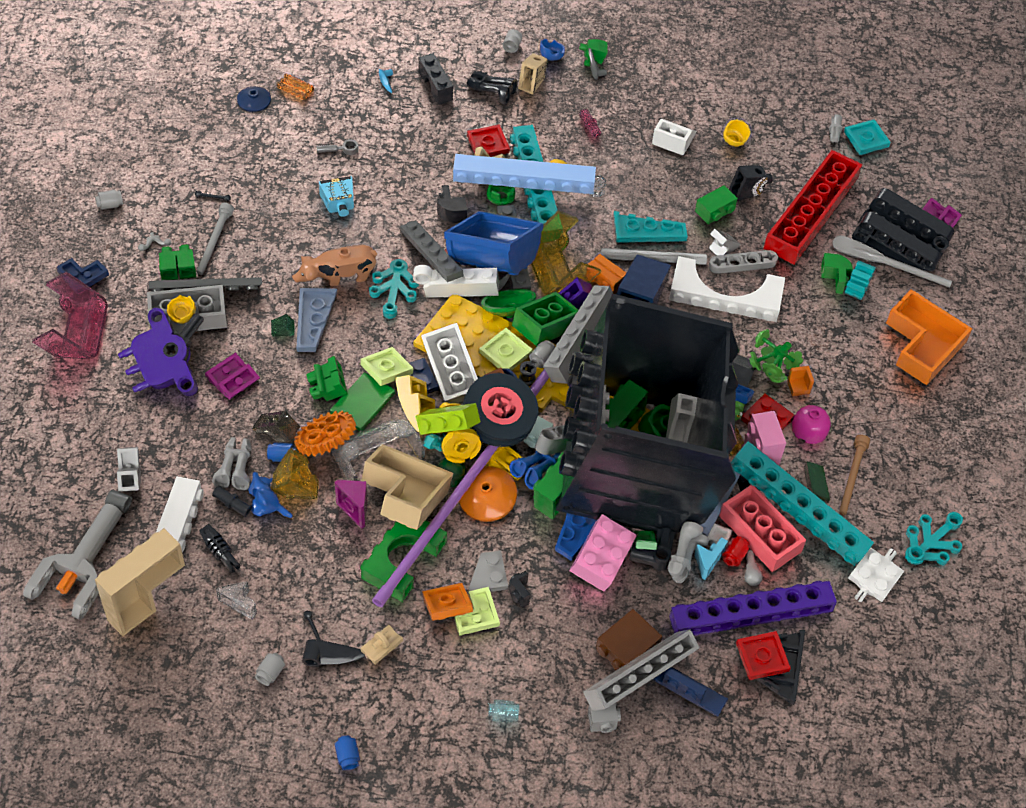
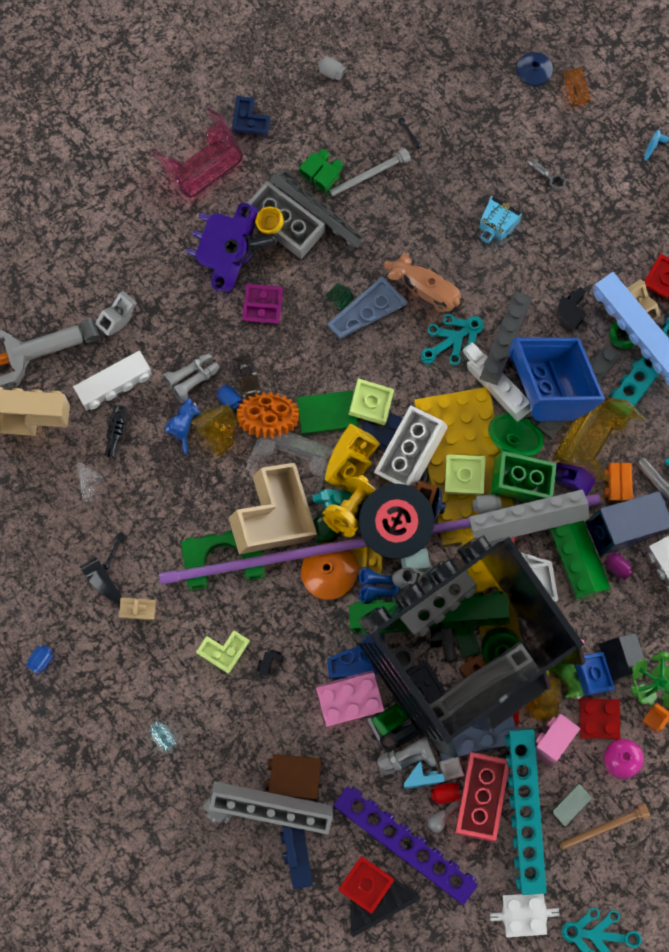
camera: 55 degrees right, 20 degrees up
light grey piece [138,232,171,251] -> none
black pin [212,485,252,517] -> none
light grey brick [255,653,285,686] -> none
green hips [306,356,348,401] -> none
magenta slope [335,480,367,529] -> none
lime brick [415,403,481,435] -> none
orange plate [422,583,473,621] -> none
light grey wing [468,550,508,593] -> none
black bush [519,361,537,386] -> none

